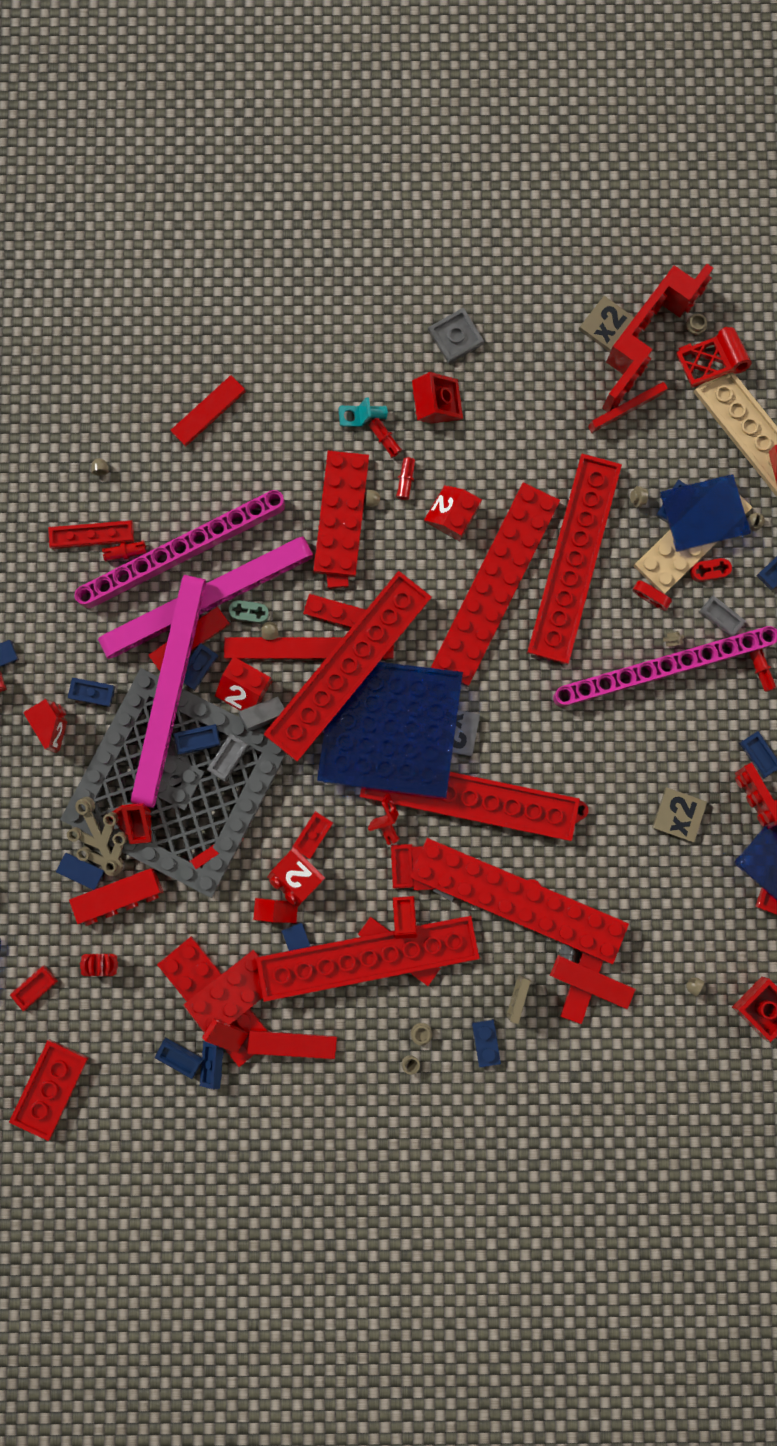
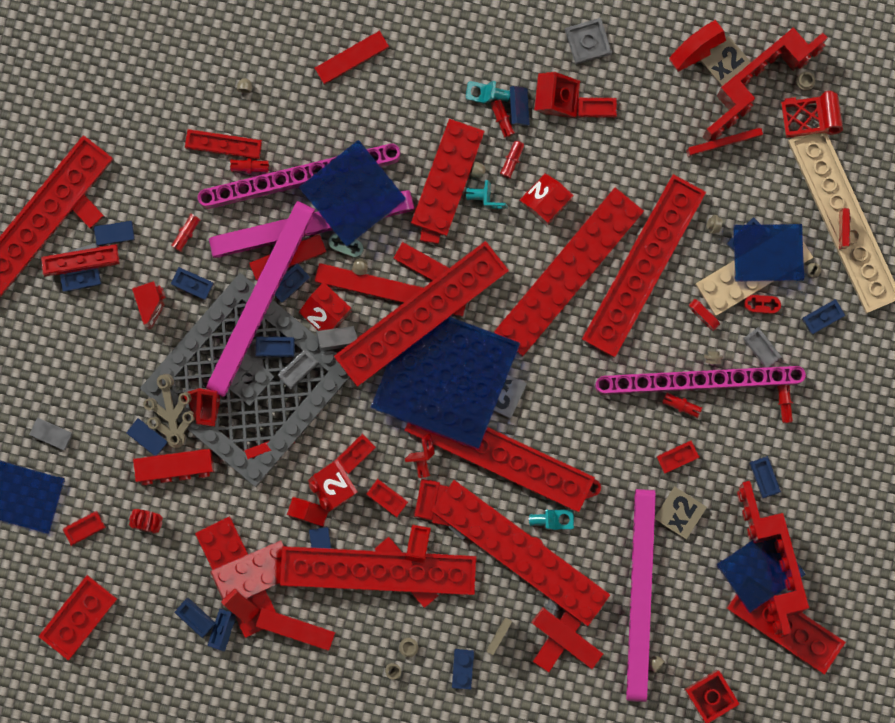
camera: 15 degrees right, 0 degrees up
none -> red pin [171,214,201,252]
none -> clear blue plate [299,140,406,247]
none -> red plate [366,479,408,517]
none -> teal bracket [466,180,508,209]
none -> dark blue tile [510,86,530,126]
none -> teal bracket [529,509,574,530]
none -> red tile [578,97,617,118]
none -> dark pink beam [626,489,655,702]
none -> red plate [656,440,700,474]
none -> red pin [662,392,703,419]
none -> red slope [669,20,726,72]

